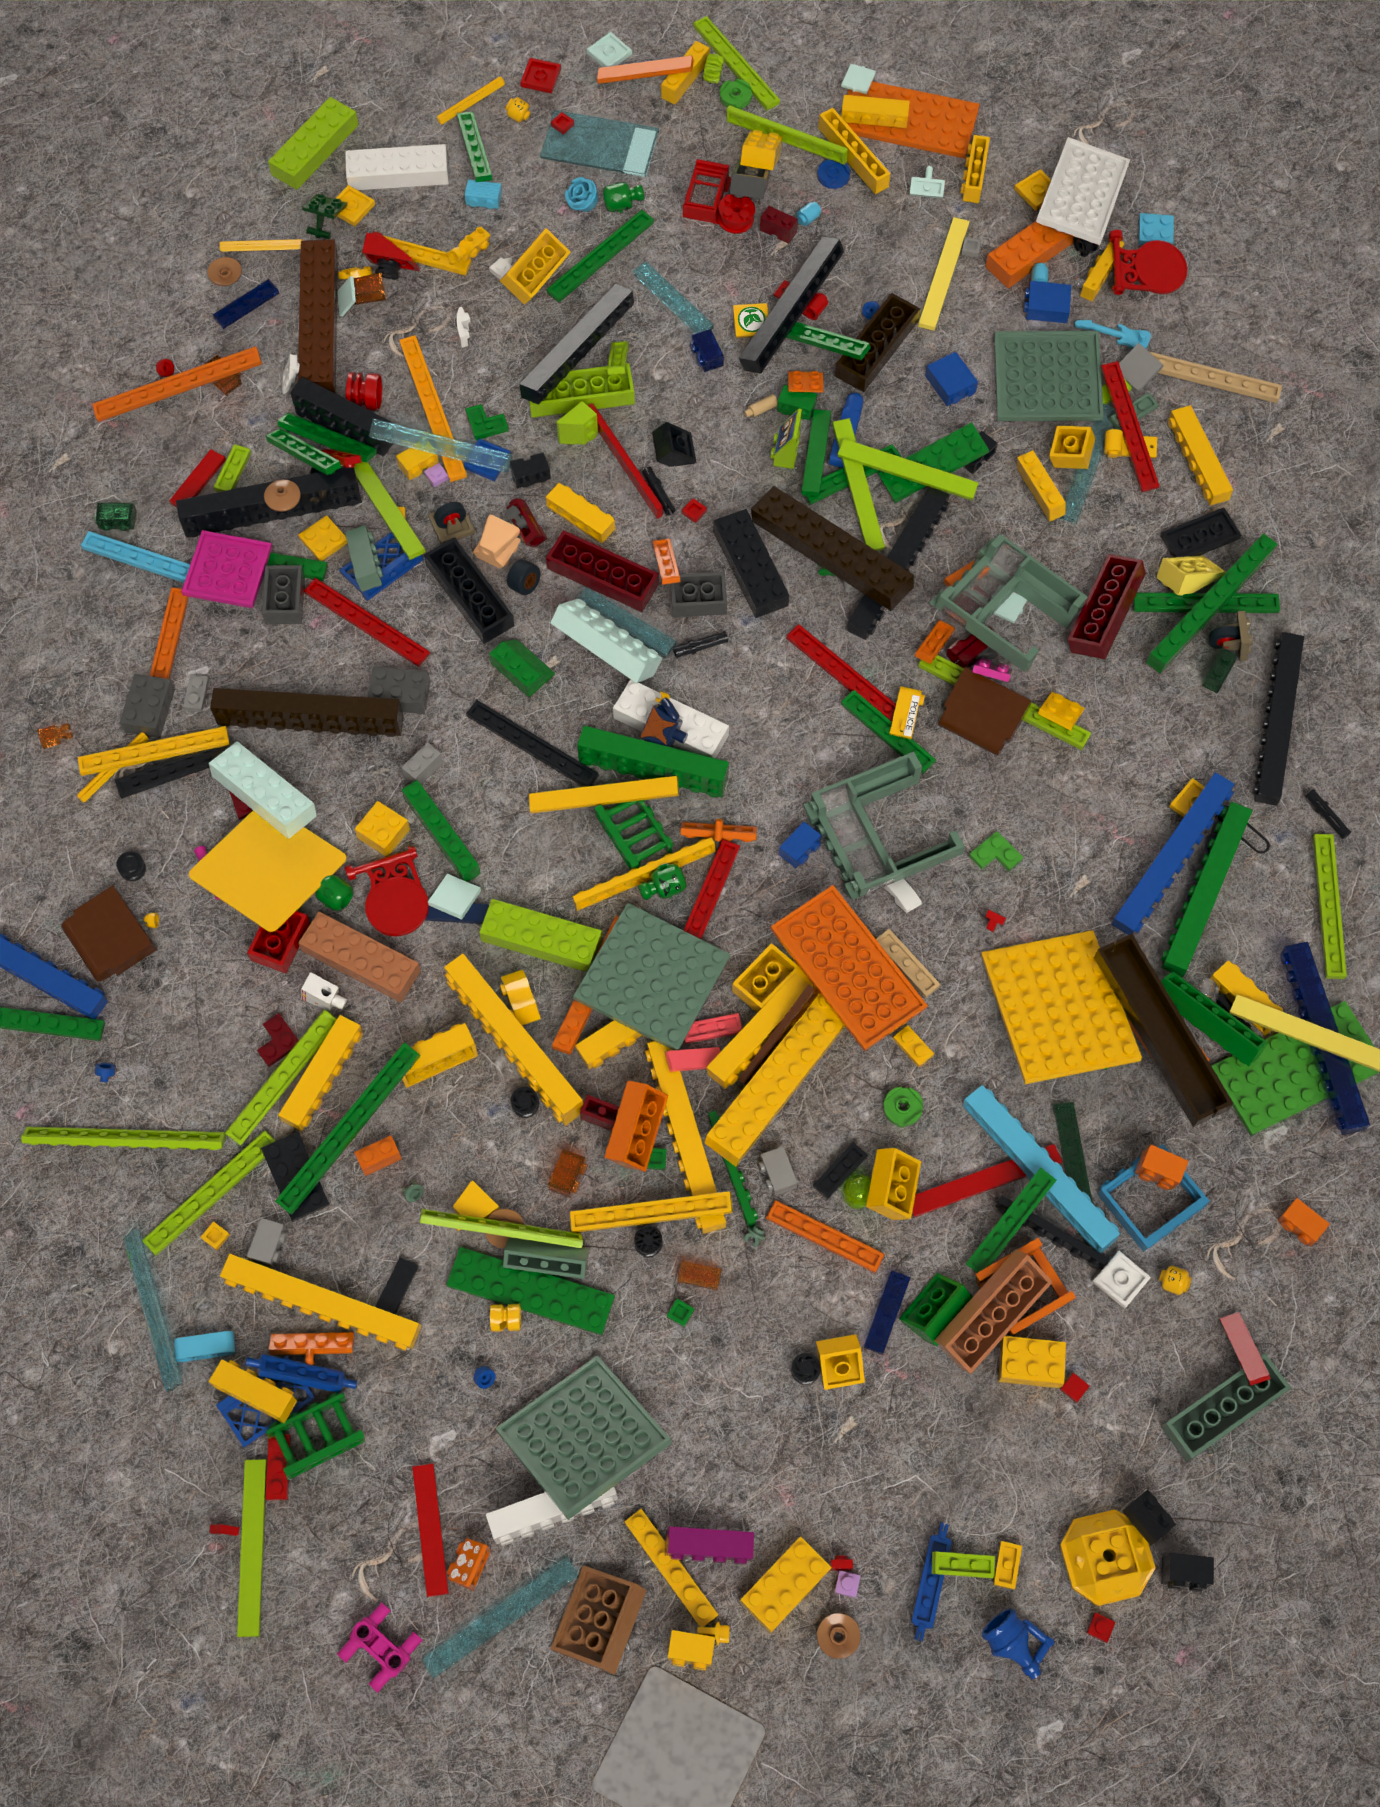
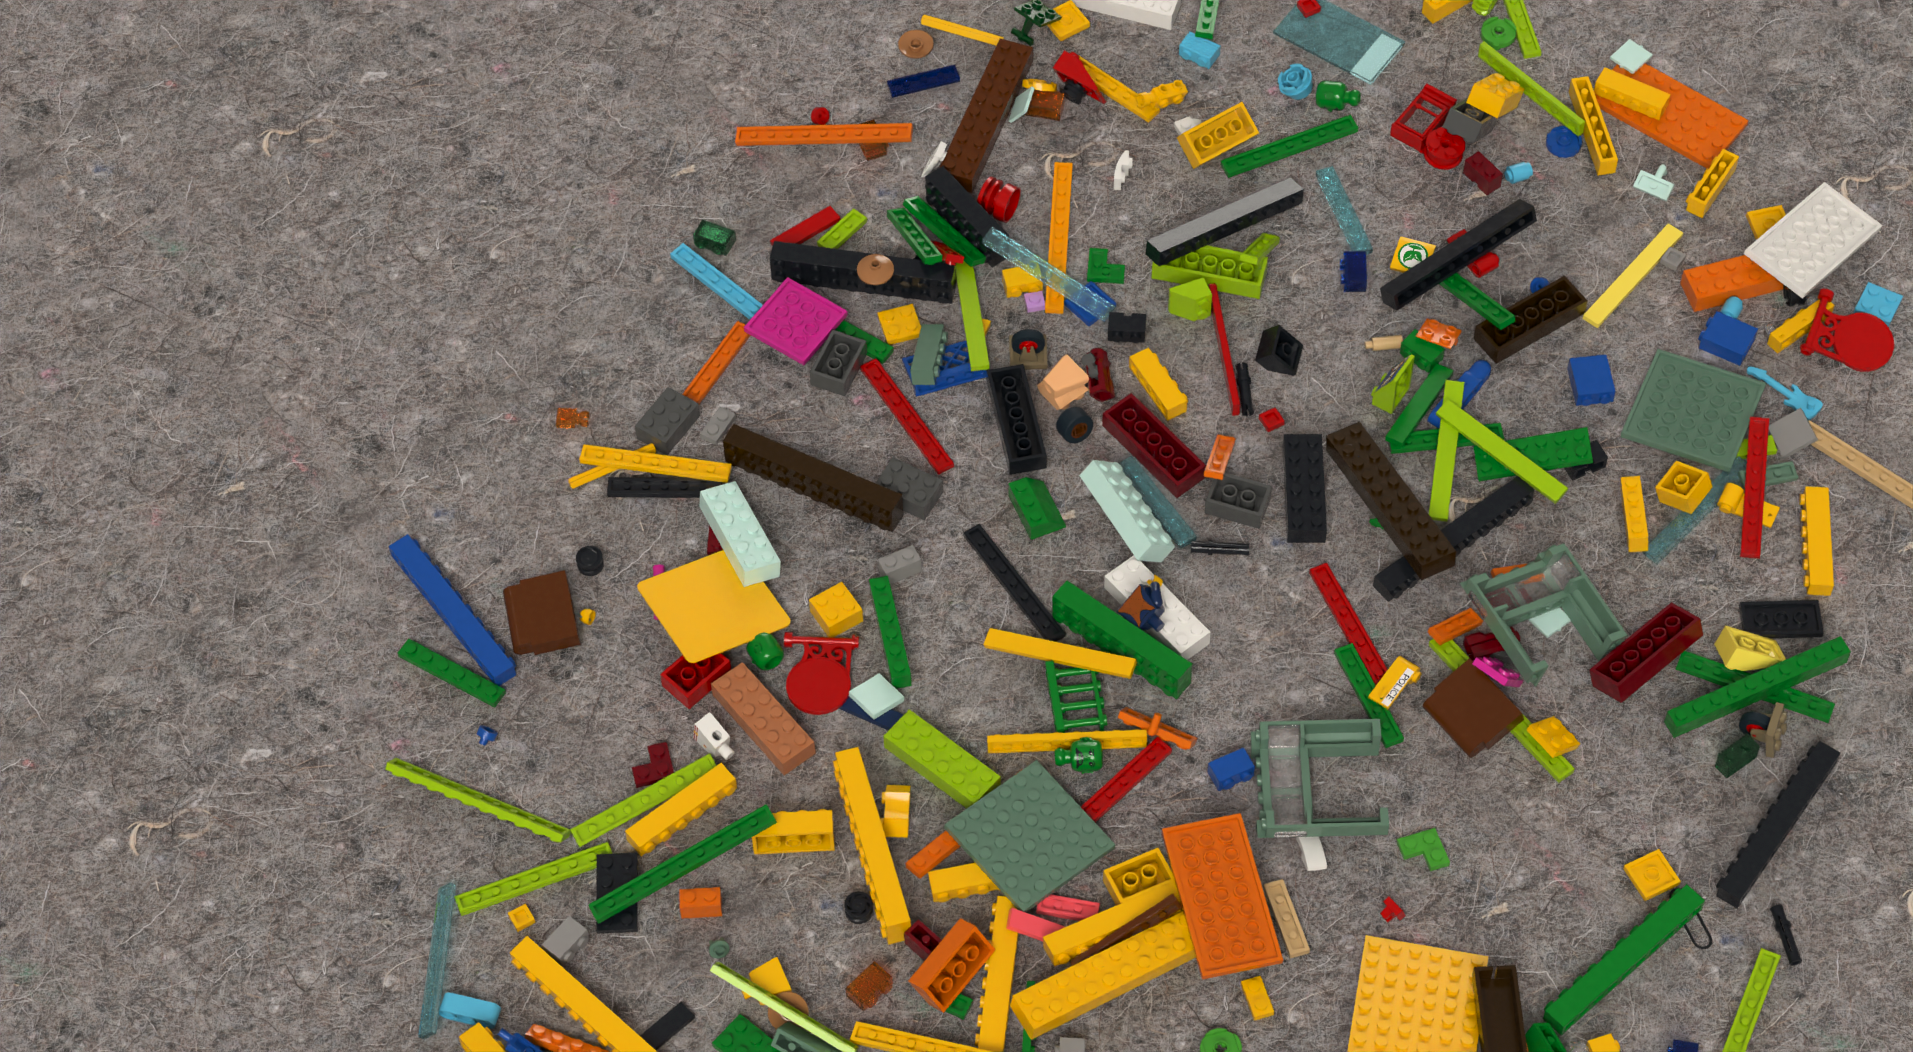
camera: 25 degrees right, 10 degrees down
blue brick [1112,772,1235,935] -> none

